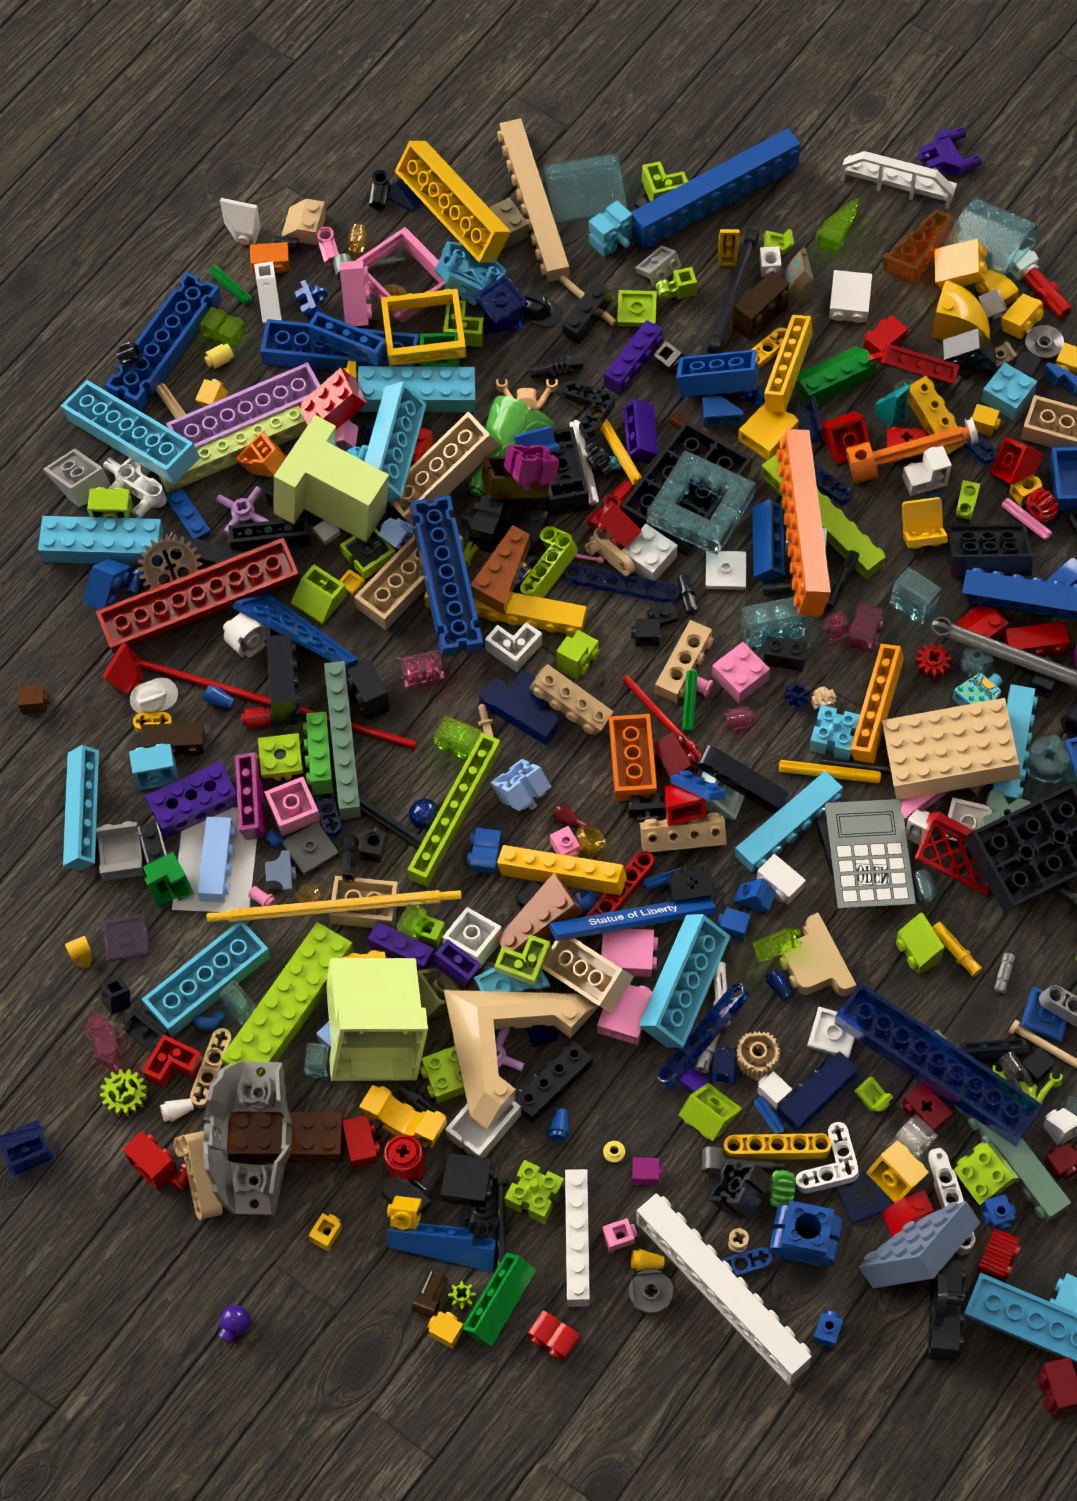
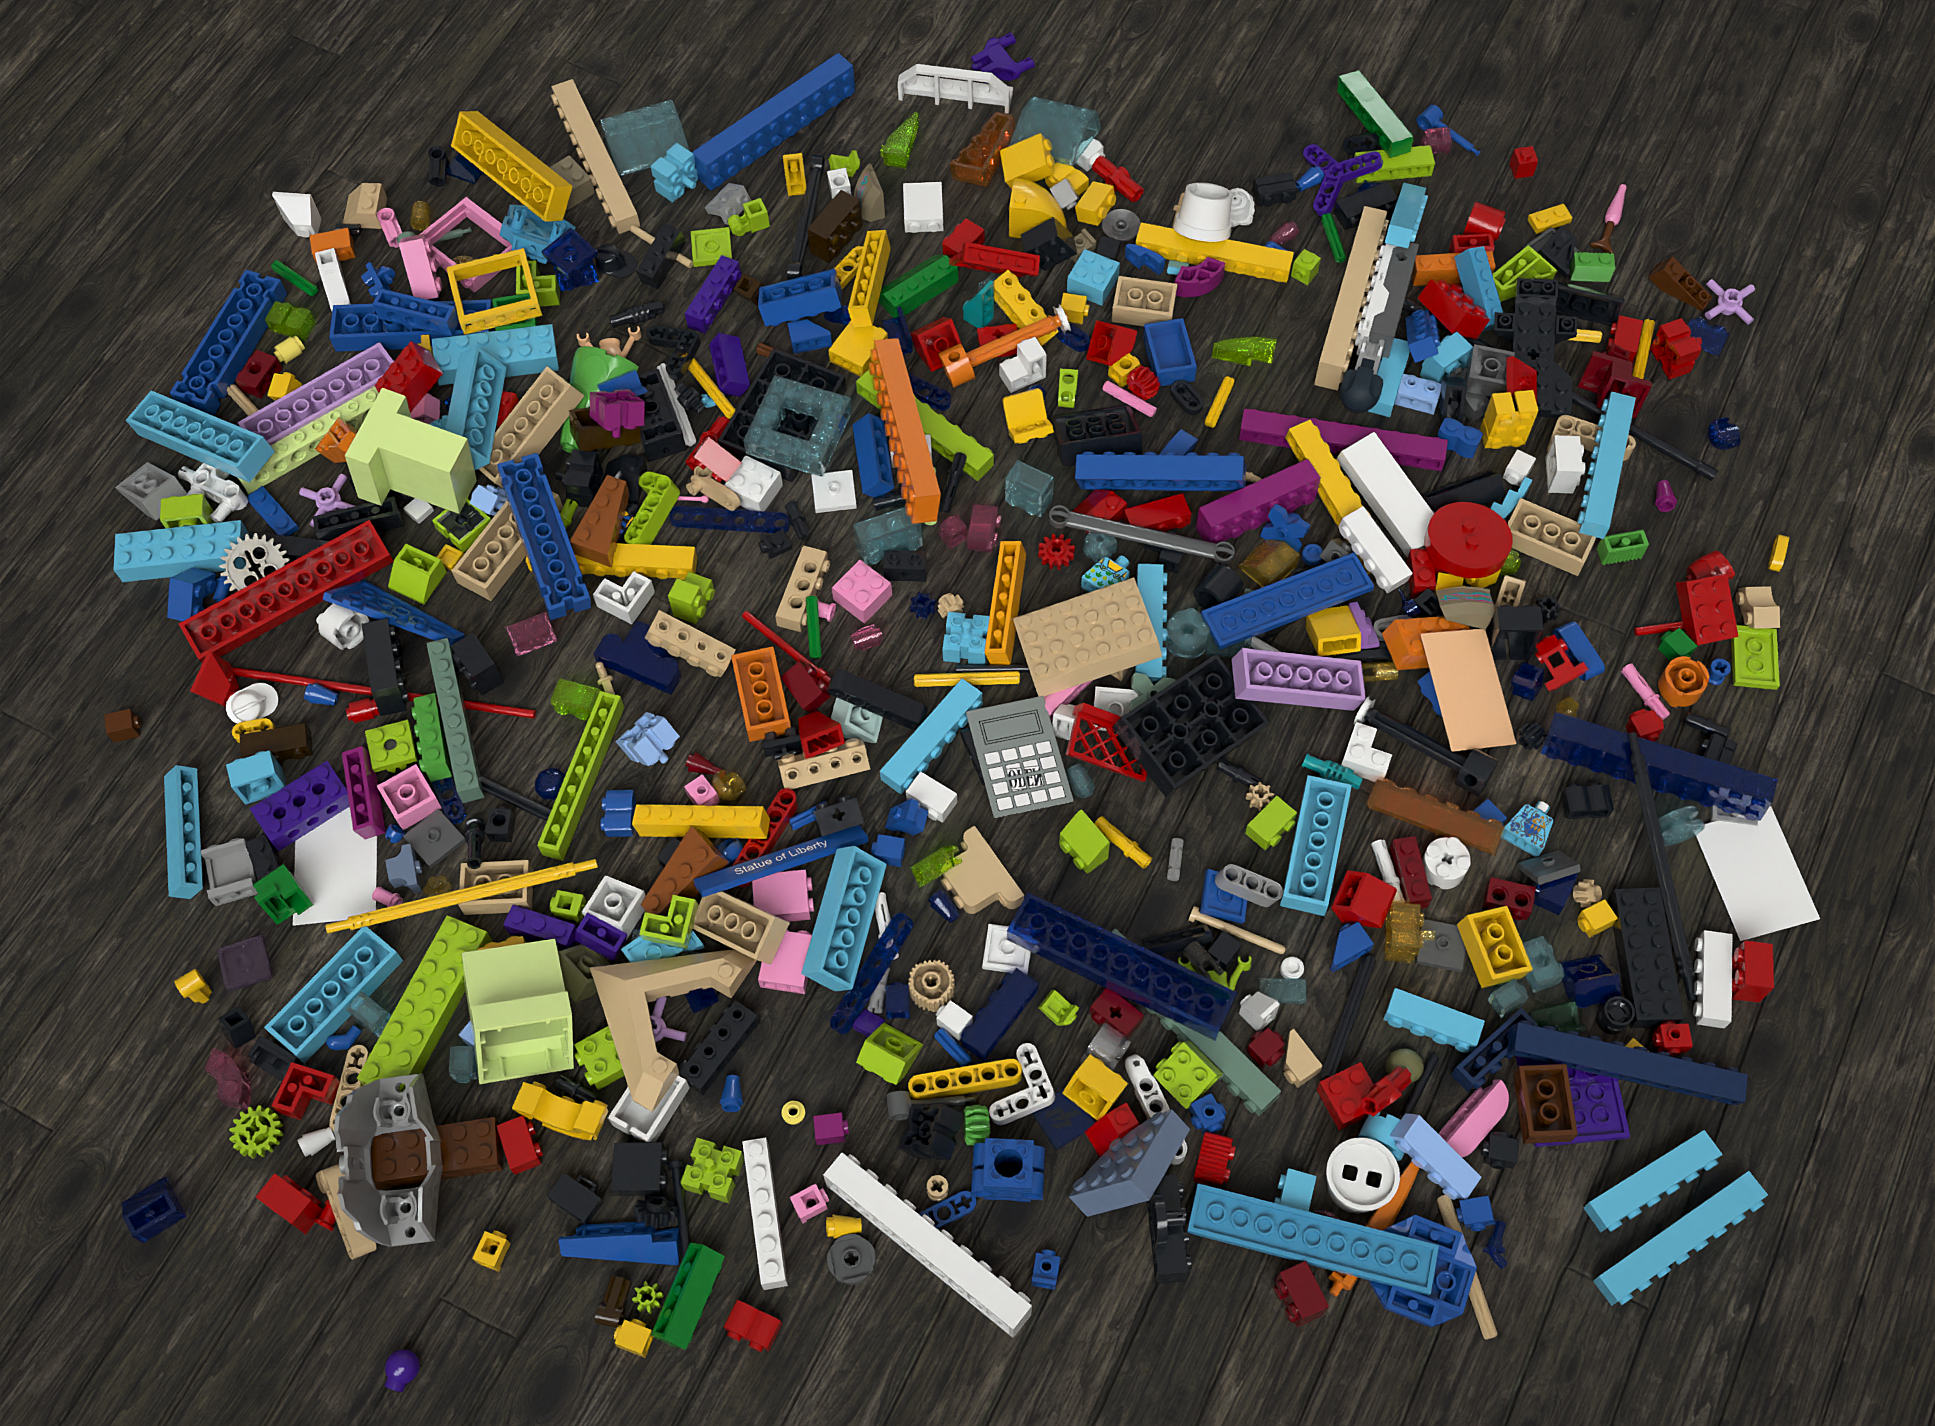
camera: 10 degrees left, 0 degrees up
black gear [117,341,142,367] -> none
light blue brick [197,817,236,902] -> none
red piece [384,1135,426,1184] -> none
yellow brick [387,1196,421,1230] -> none
clear neon green brick [397,904,429,940] -> none
black brick [631,619,660,646] -> none
lime brick [641,161,688,202] -> none
blue plate [670,771,726,801] -> none
none -> dark red brick [235,350,283,399]

